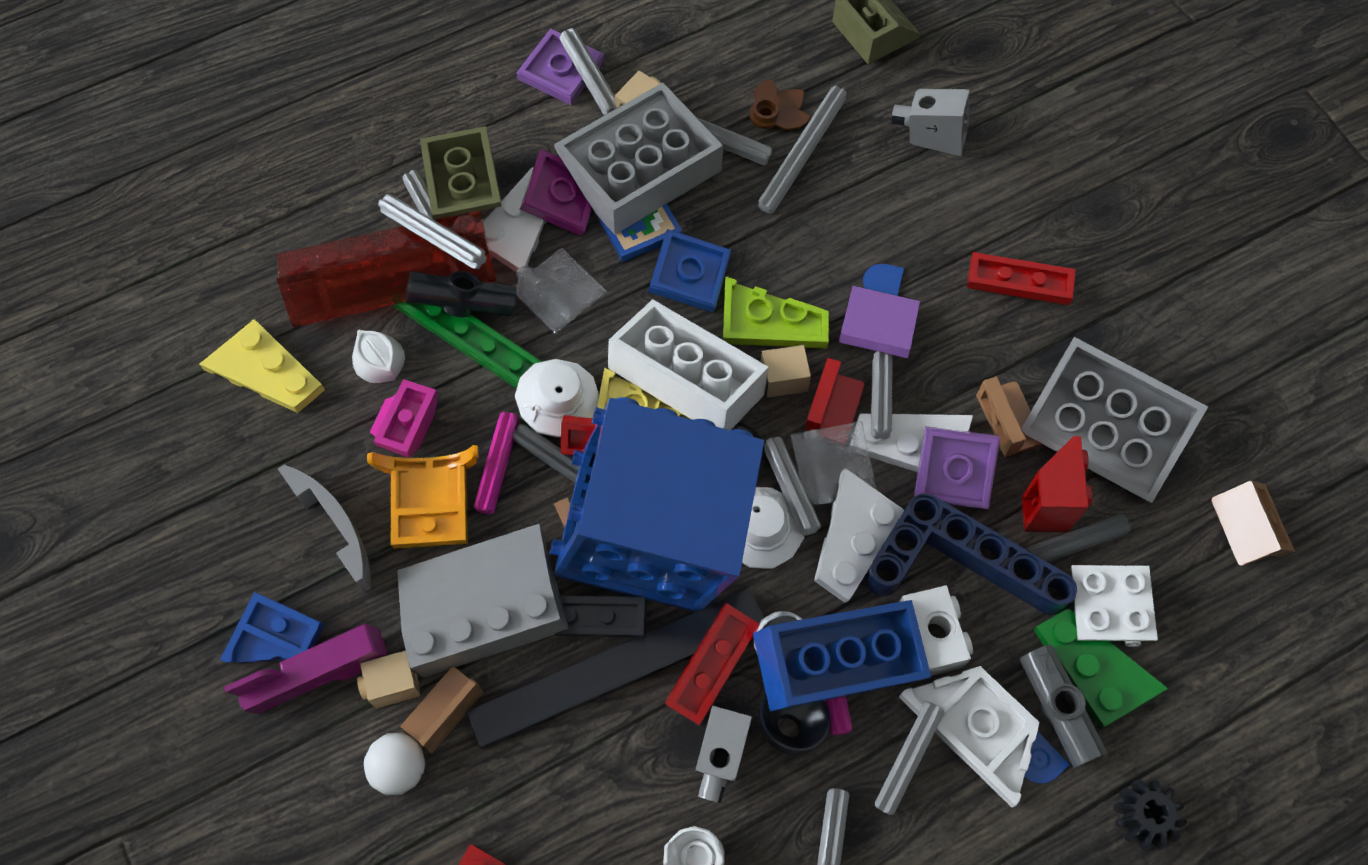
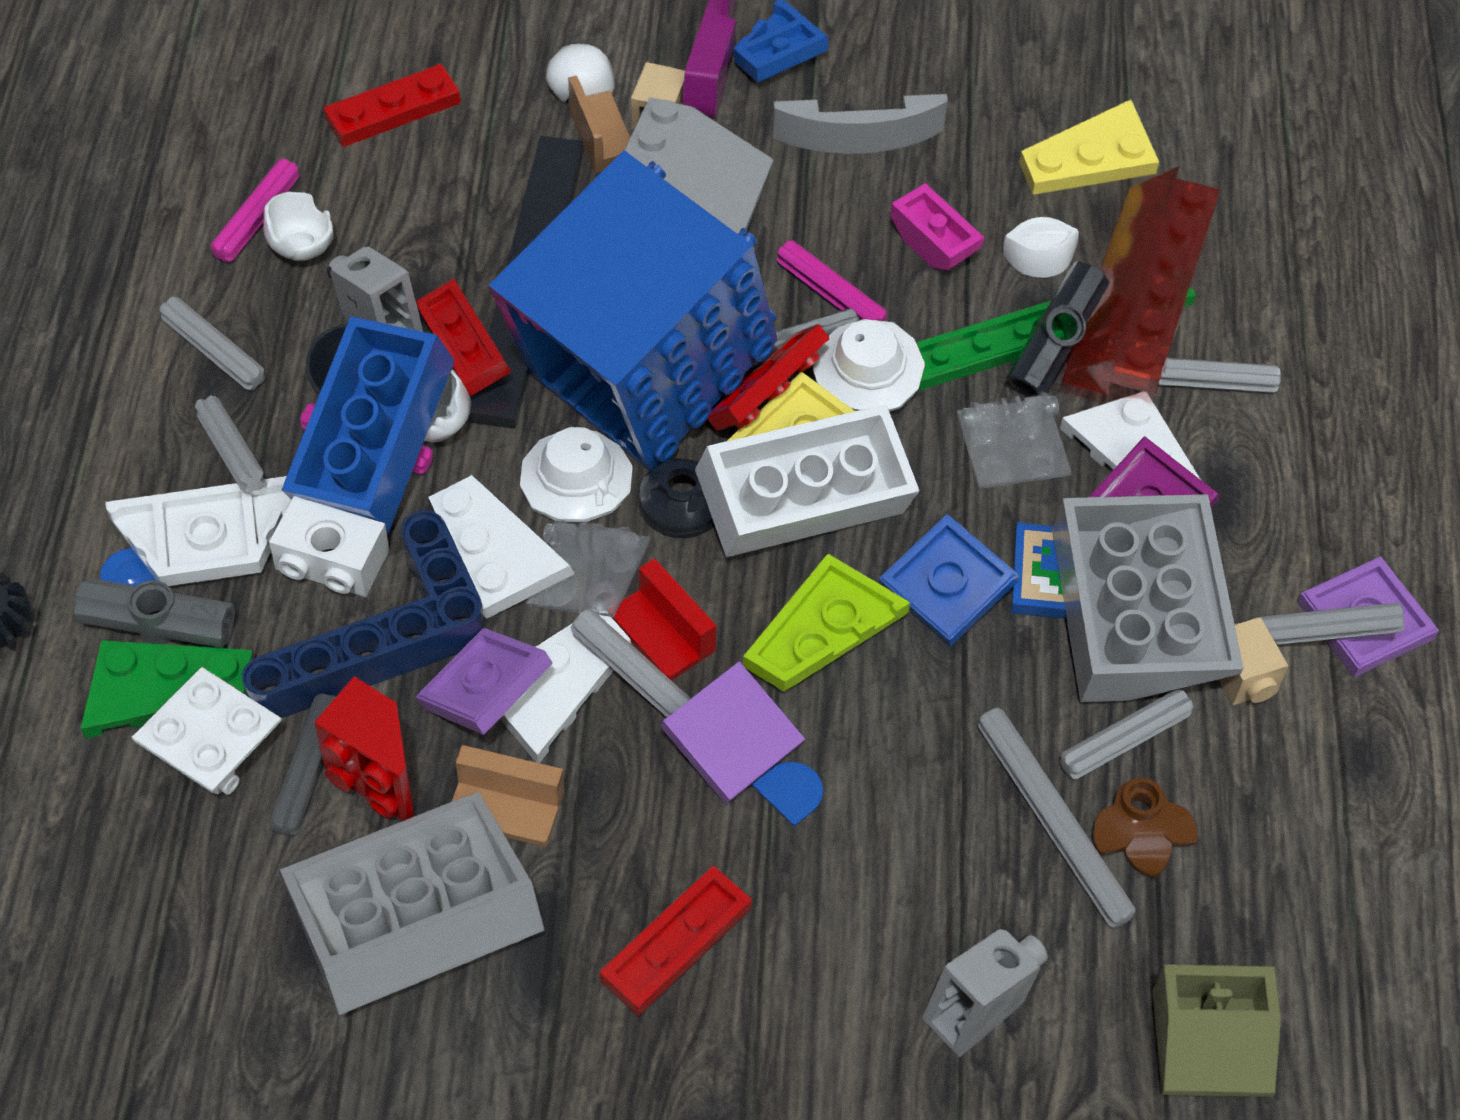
camera: 120 degrees right, 10 degrees down
light orange piece [367,445,479,549] -> none
axle [378,194,487,269] -> none
olive slope [420,126,502,220] -> none
tan brick [761,345,811,398] -> none
light grey axle [764,437,821,536] -> none
panel [1211,481,1295,566] -> none

